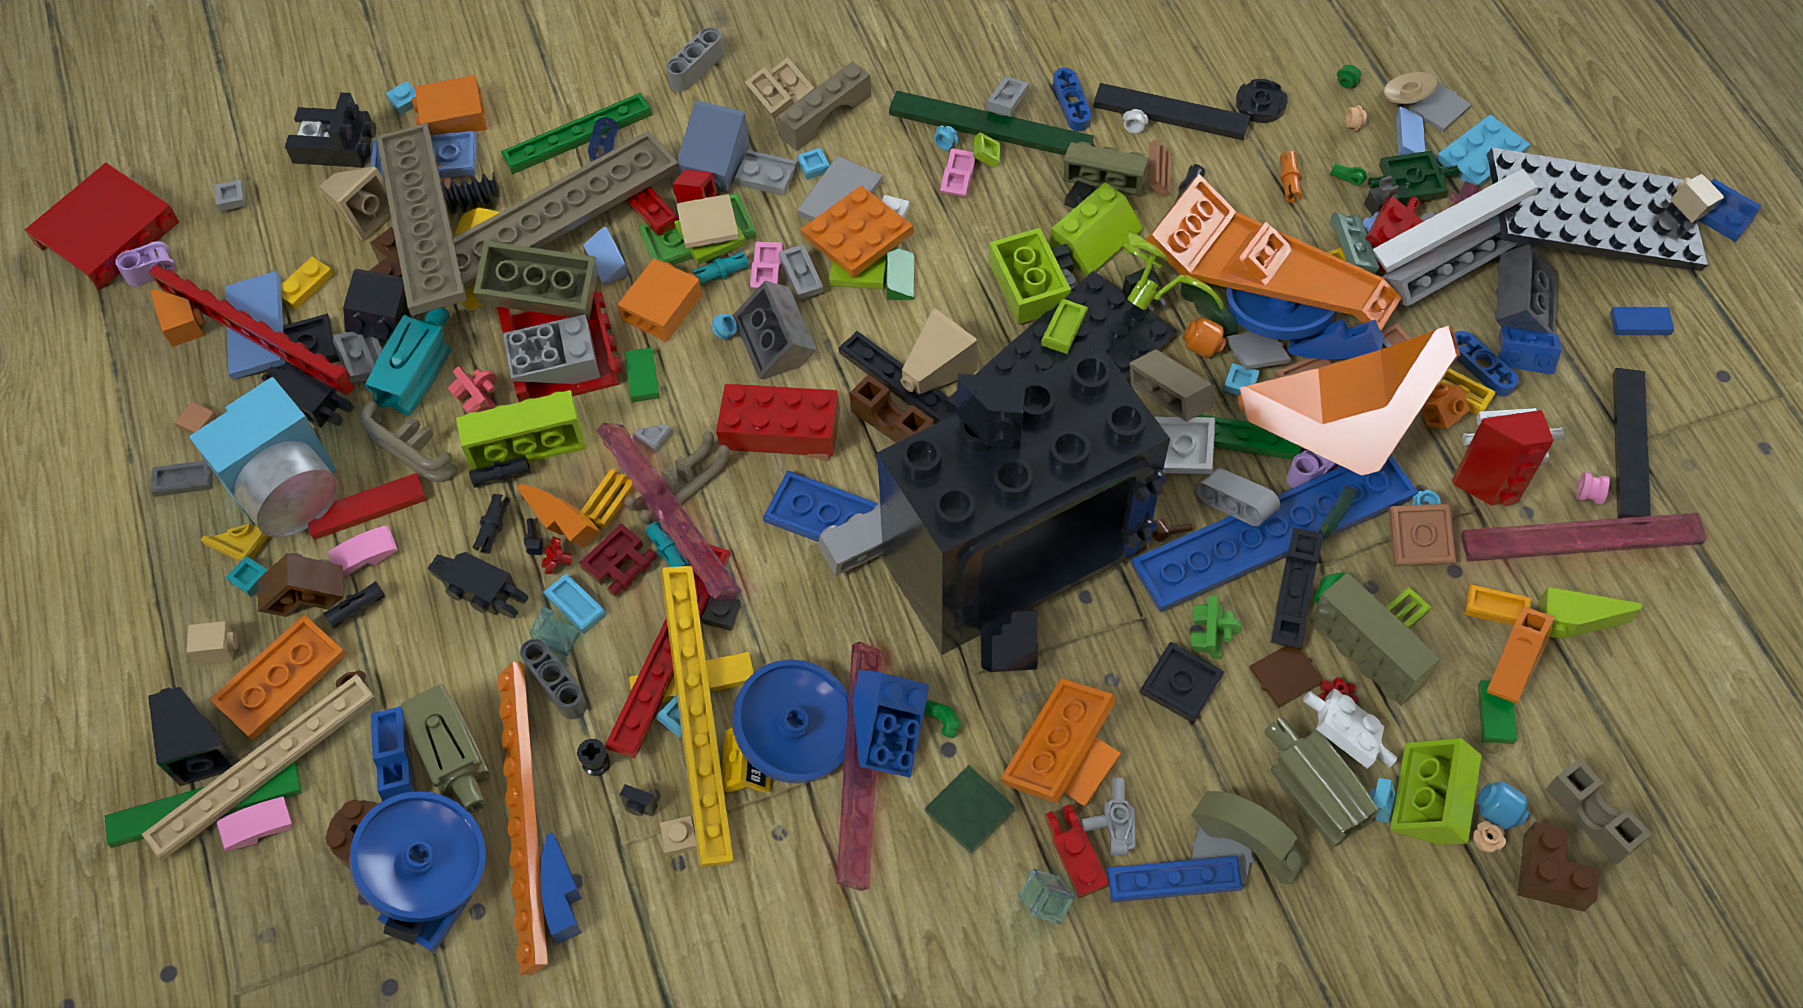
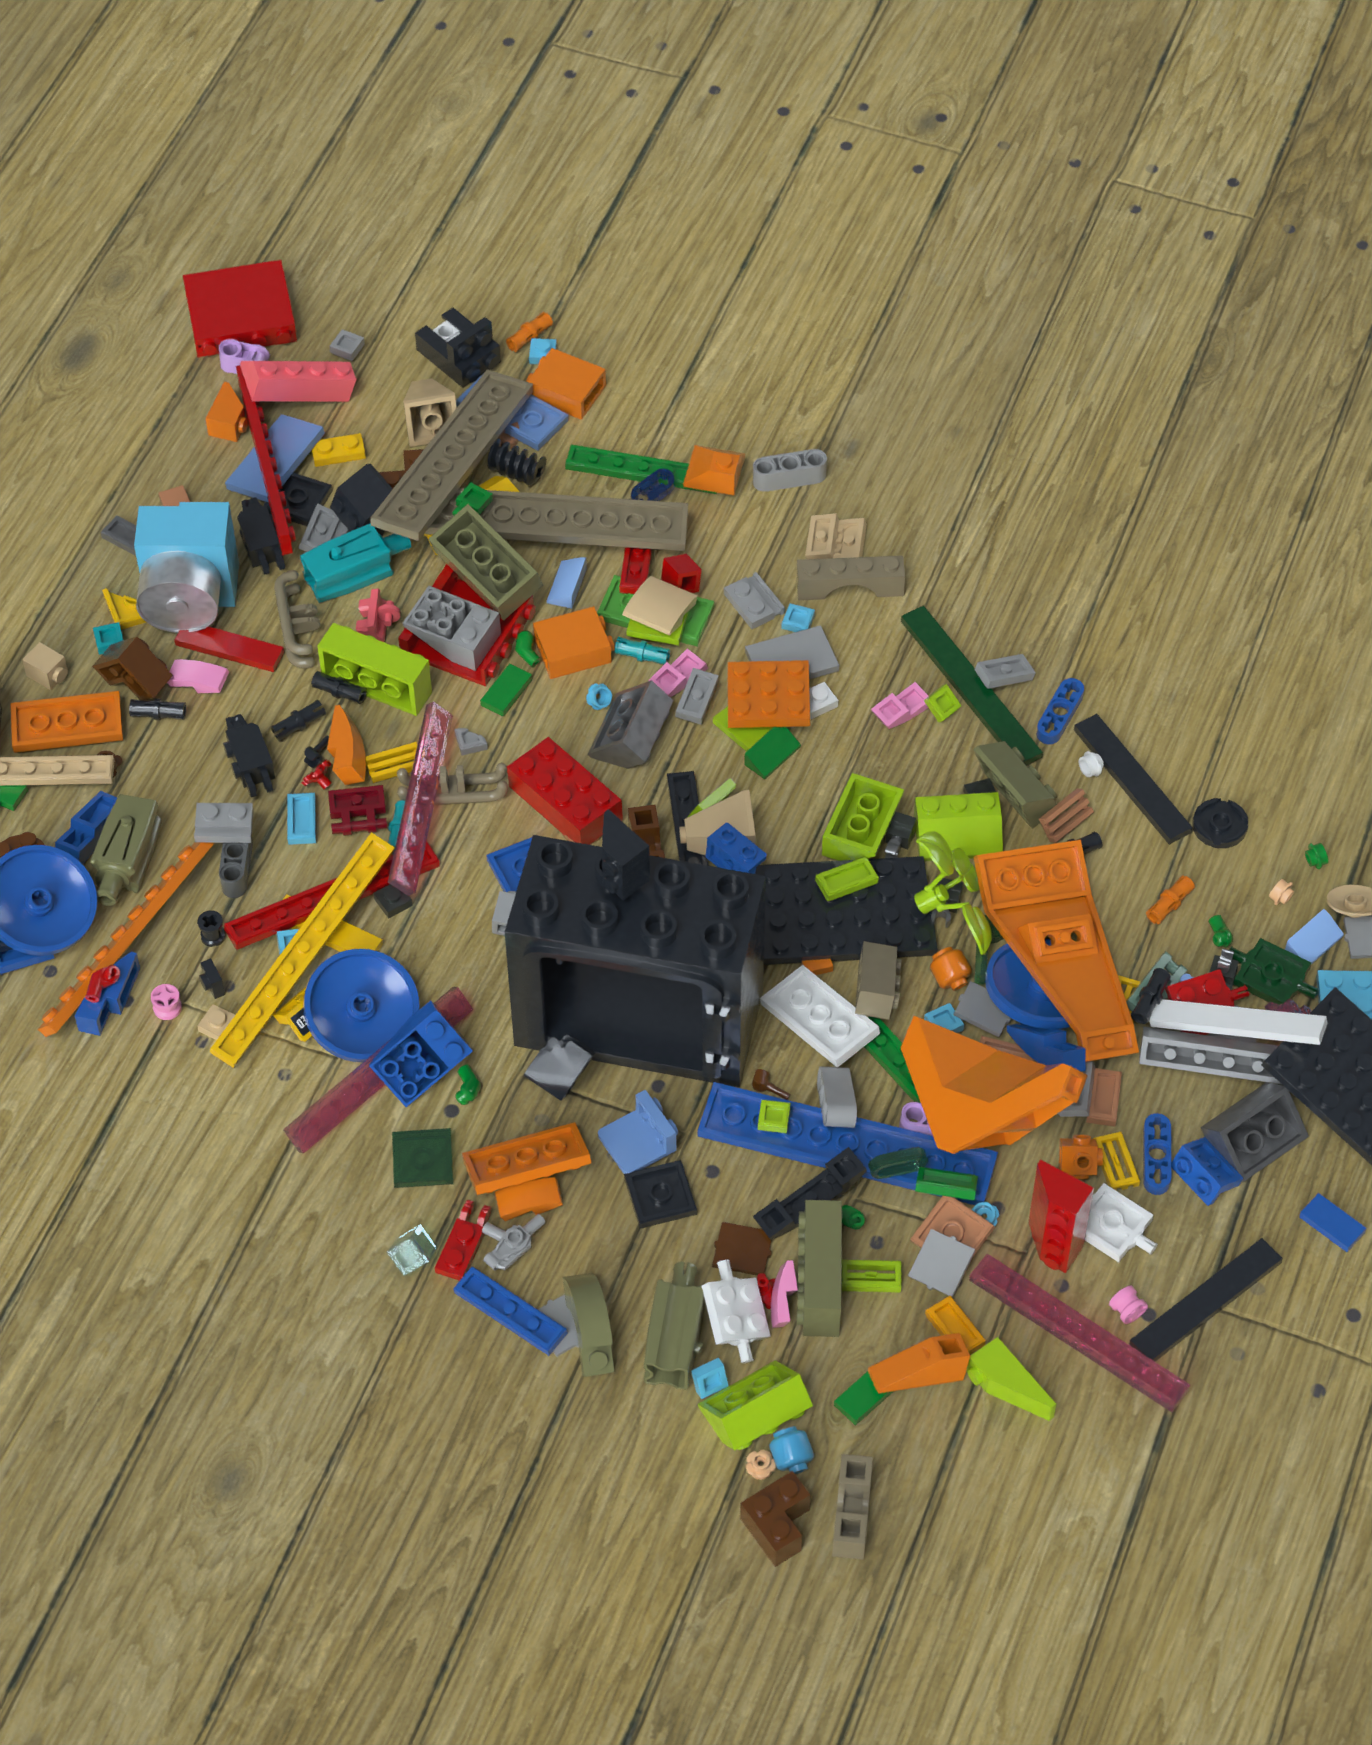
camera: 40 degrees right, 5 degrees down
clear light blue panel [530,607,580,656] -> none
sand blue slope [677,100,750,193] -> none
medium azure plate [934,126,958,150] -> none
bright green hips [1191,596,1242,659] -> none
none -> red arm [85,965,120,1003]
none -> bright pink wheel [151,984,182,1020]
none -> light grey plate [194,803,253,843]
none -> coral slope [240,361,356,402]
none -> green plate [452,482,493,516]
none -> orange pin [506,312,553,352]
none -> green arm [515,630,541,668]
none -> medium blue bracket [598,1089,678,1174]
none -> orange slope [683,445,745,495]
none -> lime tile [687,778,736,818]
none -> blue bracket [706,823,767,874]
none -> lime tile [758,1100,790,1133]
none -> bright pink slope [771,1260,798,1328]
none -> light grey piece [908,1229,976,1298]
none -> green tile [915,1167,978,1200]
none -> black pin [1131,968,1171,1024]

